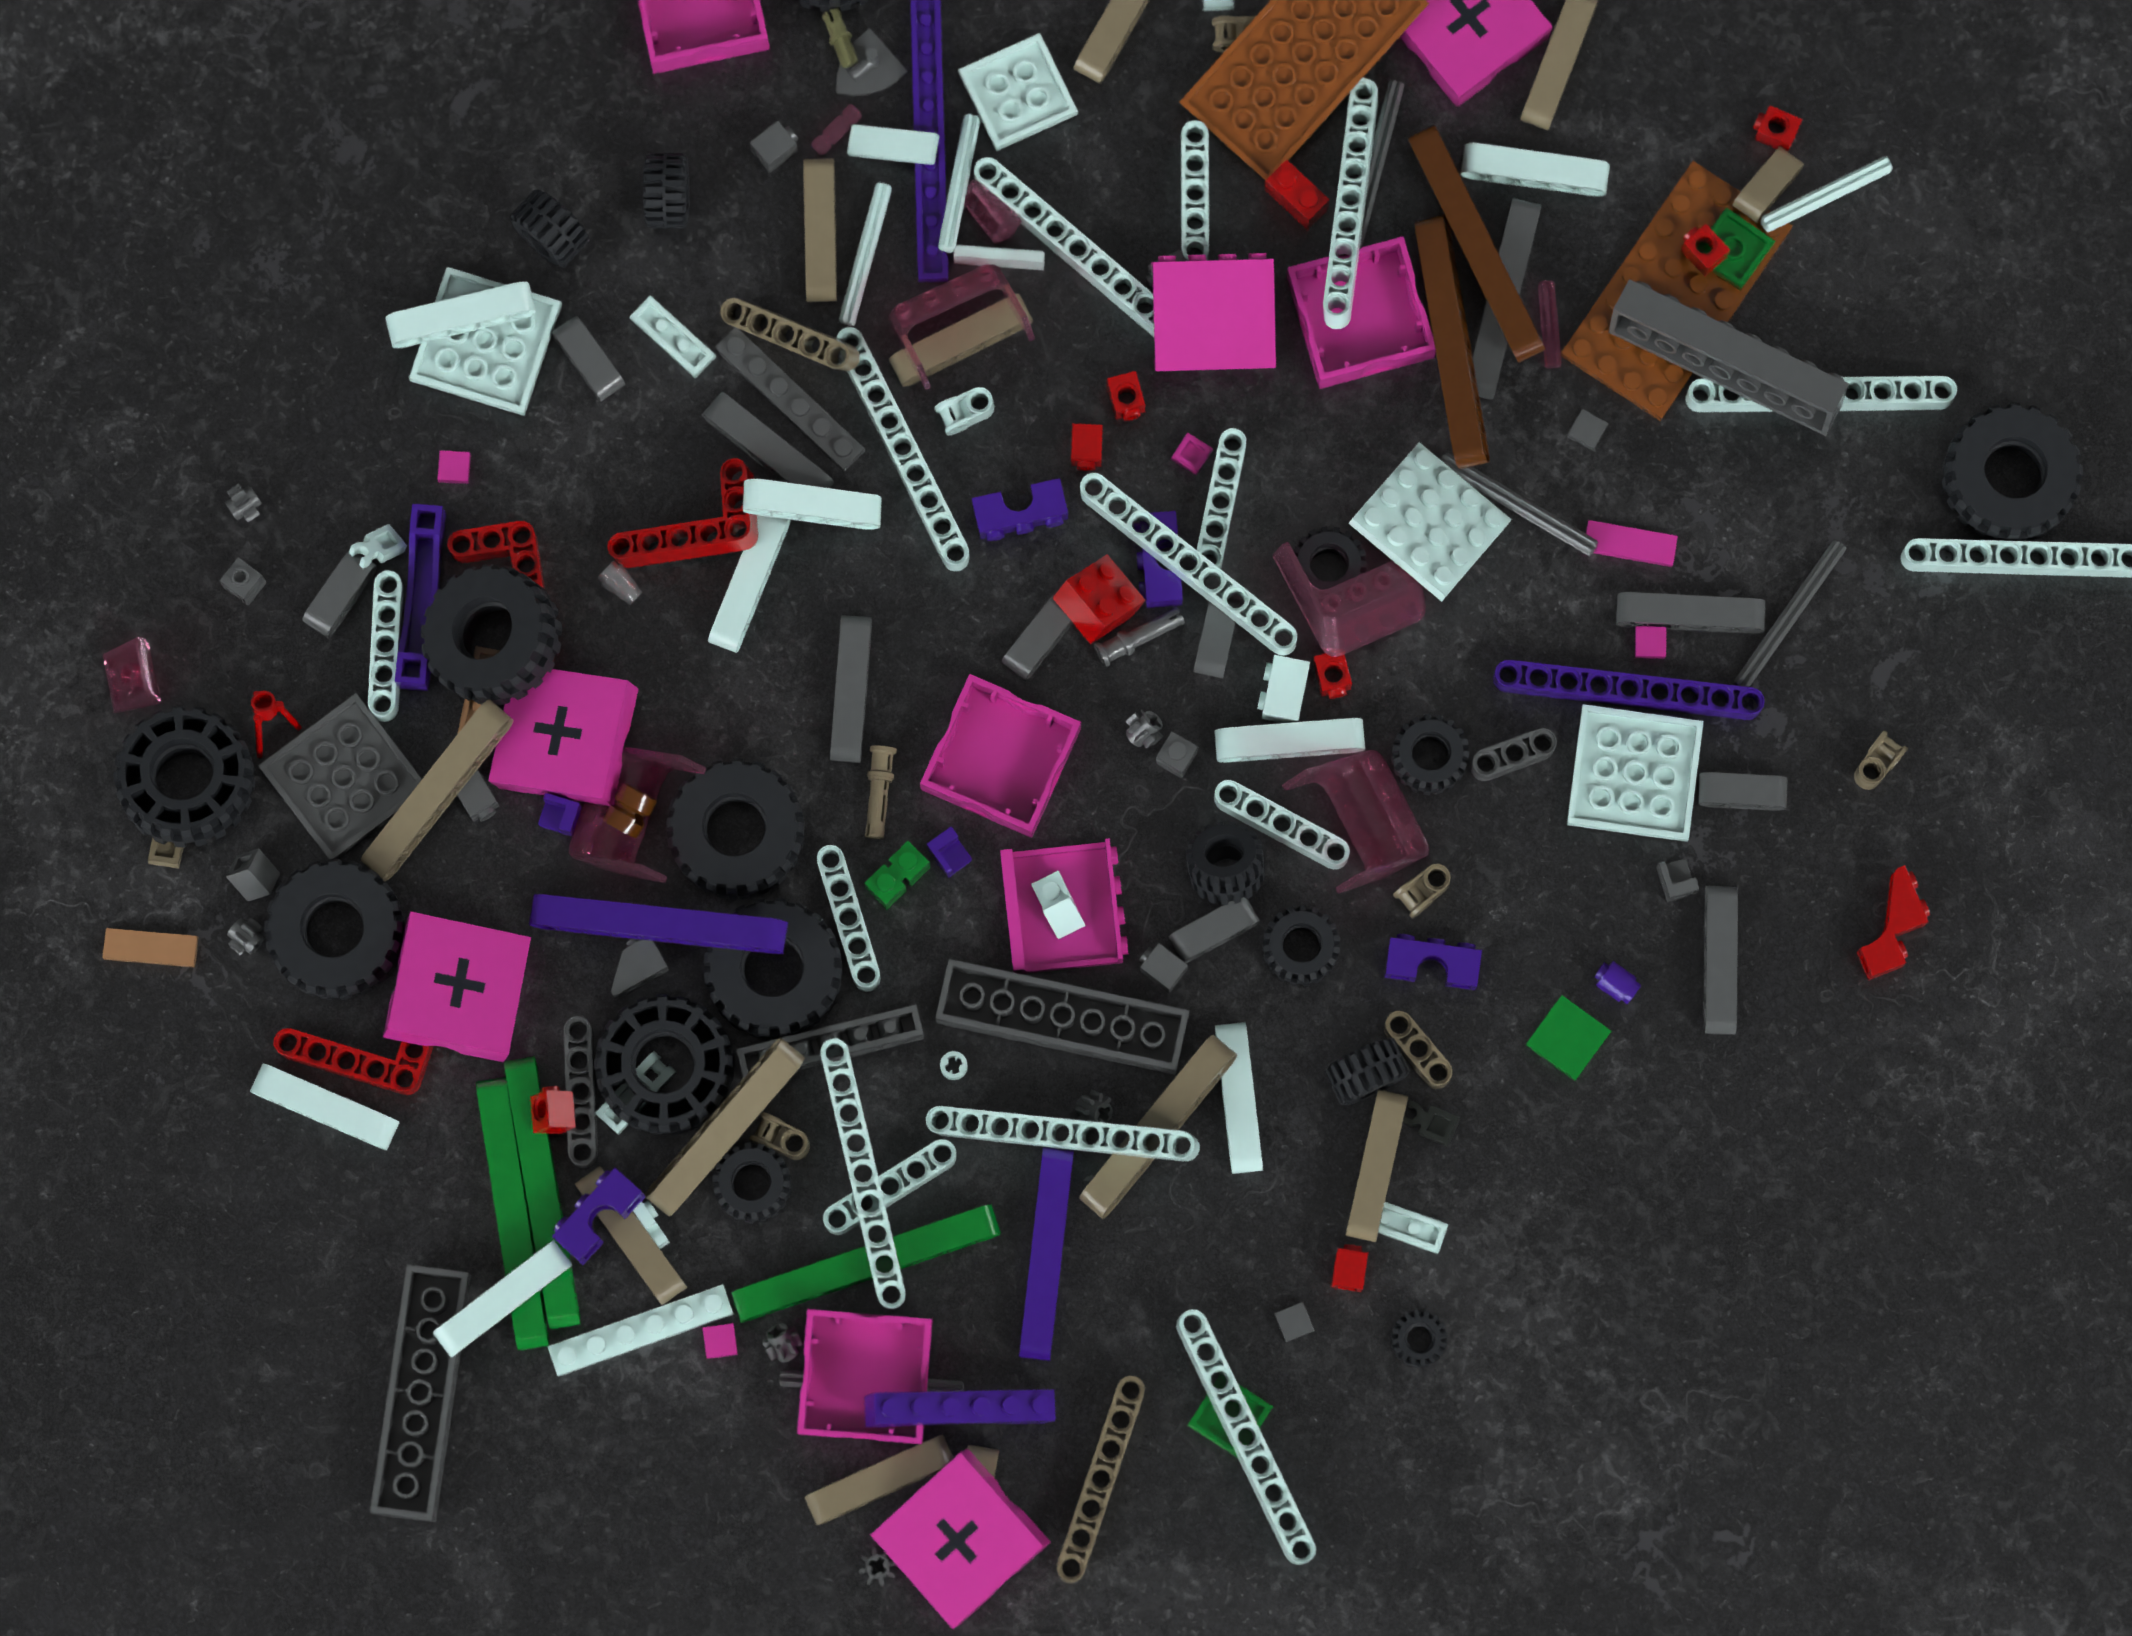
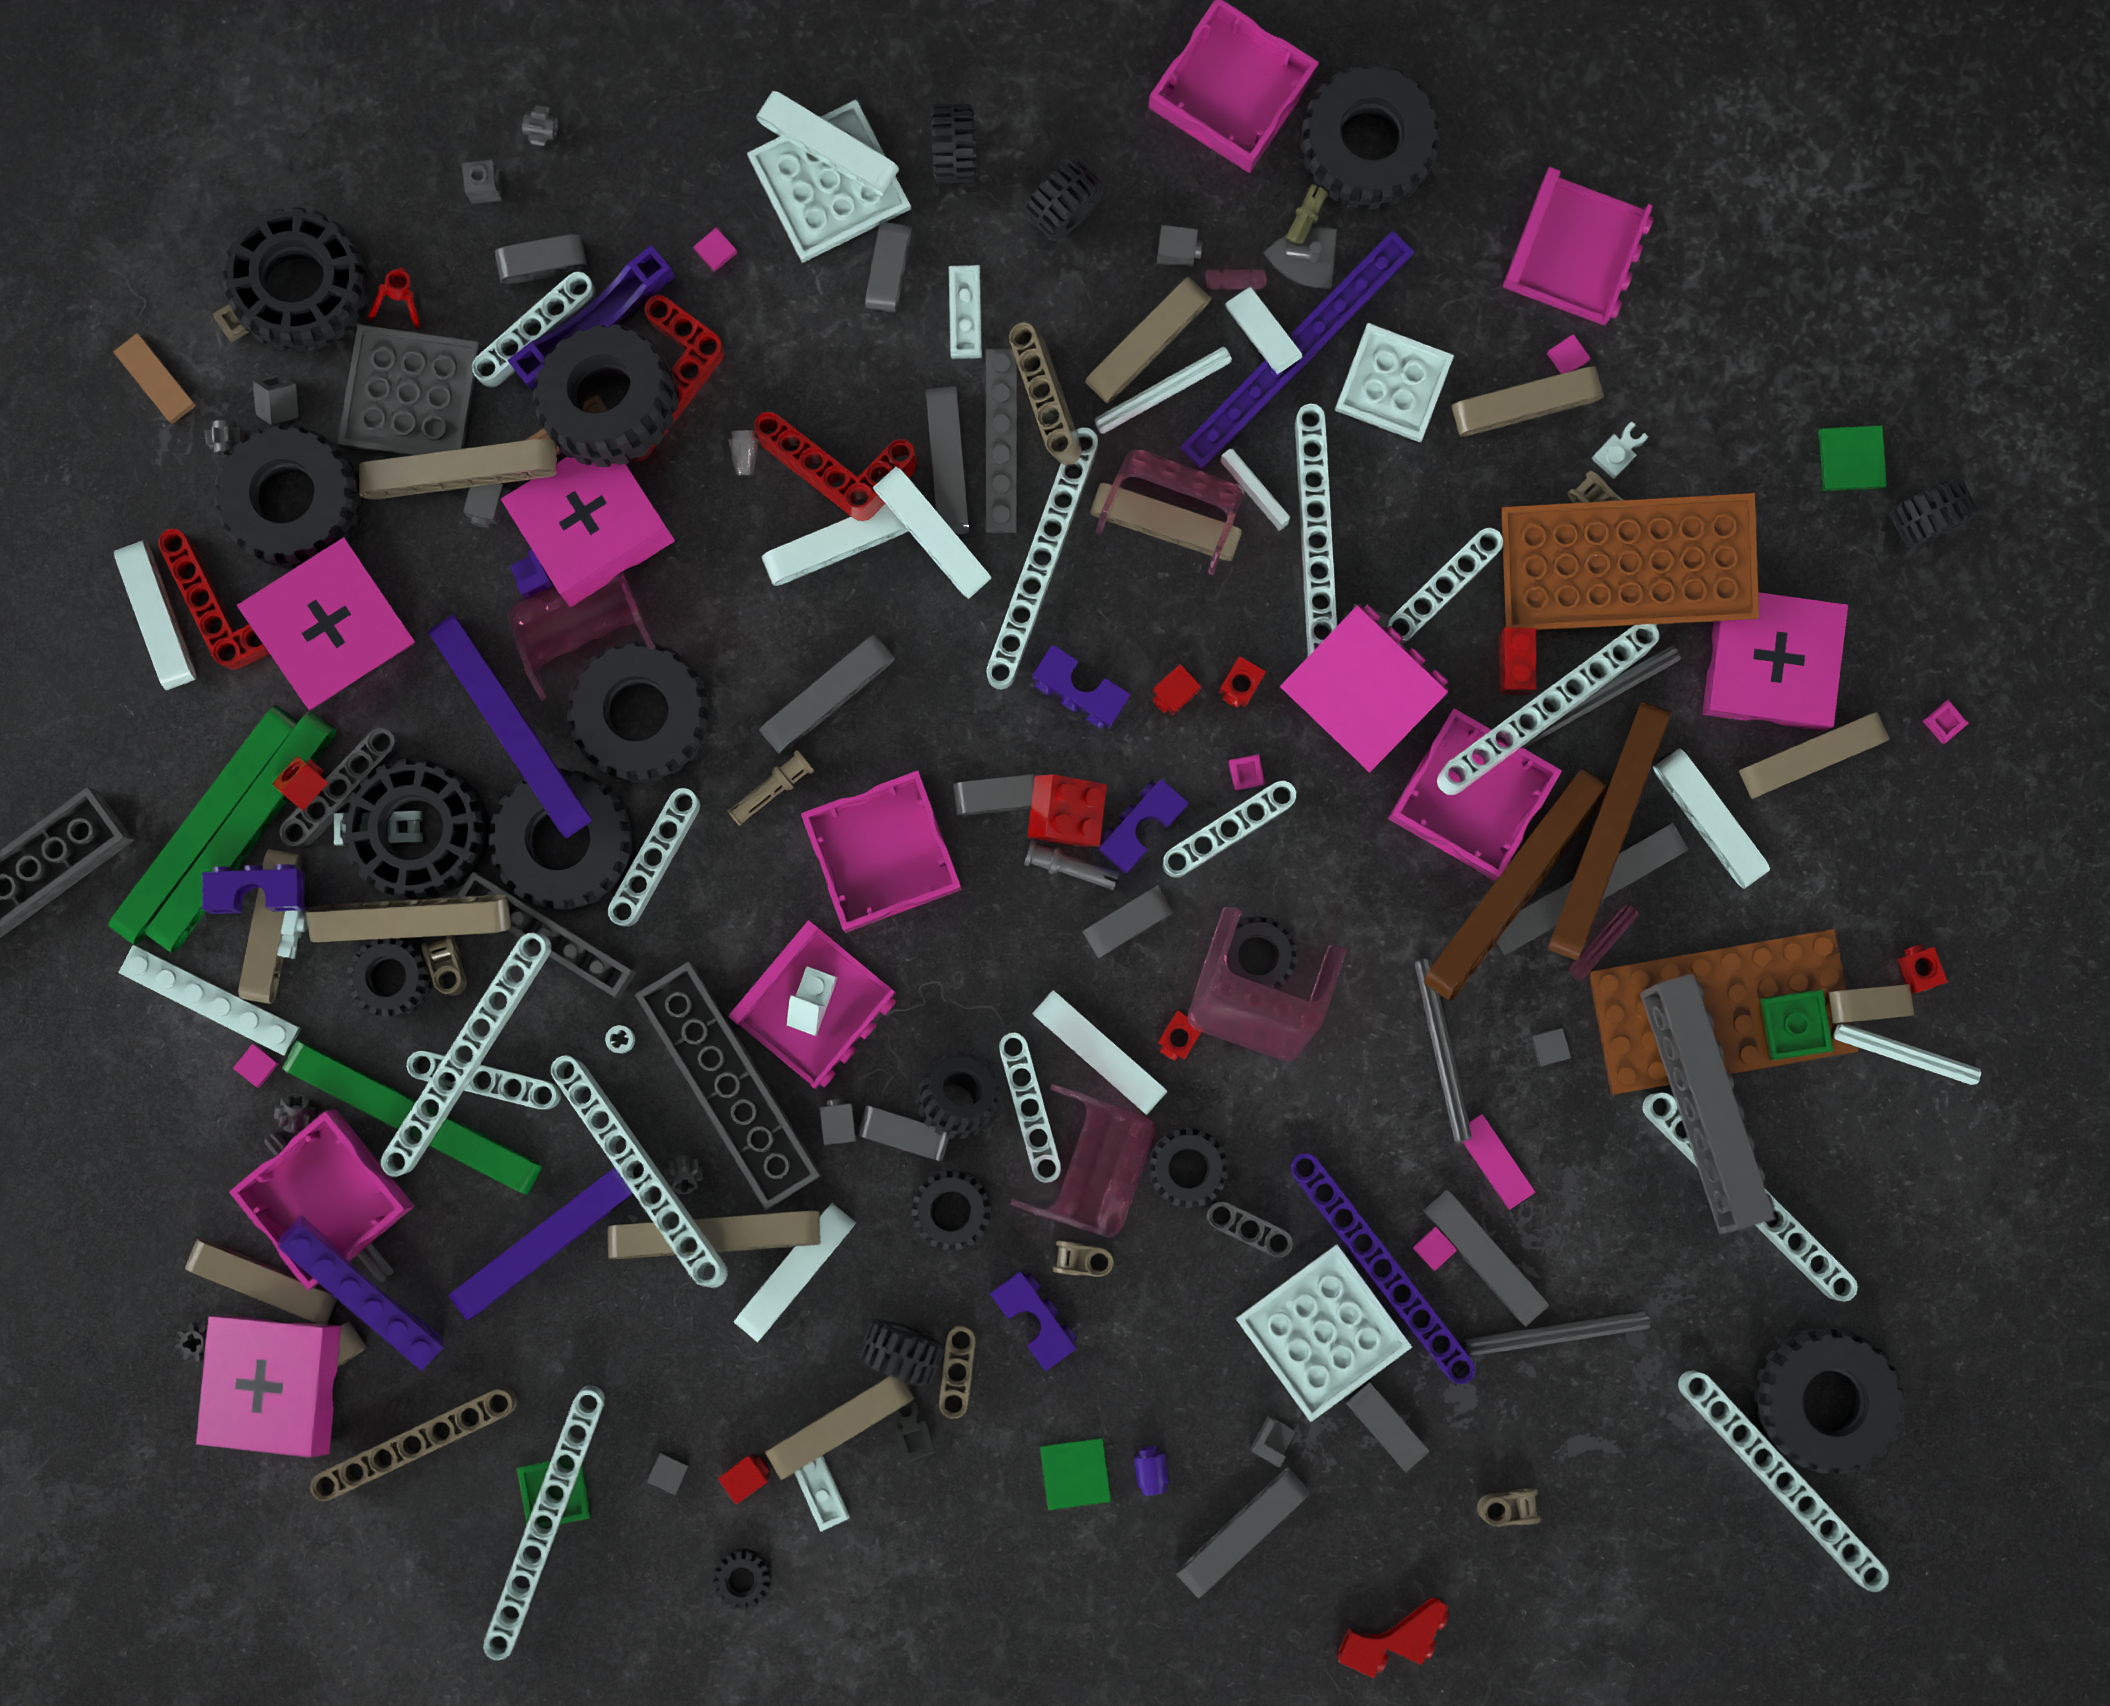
camera: 45 degrees right, 5 degrees up
clear pink slope [103,637,161,713] -> none
light aqua plate [349,524,407,569] -> none
light aqua beam [433,1240,573,1357] -> none
reddish brown wheel [602,782,658,839] -> none
dark grey slope [611,939,669,1001] -> none
green piece [864,841,930,910] -> none
dark purple panel [926,827,972,878] -> none
light aqua piece [934,387,995,436] -> none
light aqua axle [938,114,980,253] -> none
clear pink slope [964,180,1022,244] -> none
light aqua beam [1080,473,1297,656] -> none
dark grey gear [1125,709,1163,748] -> none
dark grey brick [1156,731,1198,779] -> none
light aqua brick [1257,655,1310,723] -> none
light aqua plate [1348,442,1512,601] -> none
red brick [1681,224,1730,277] -> none

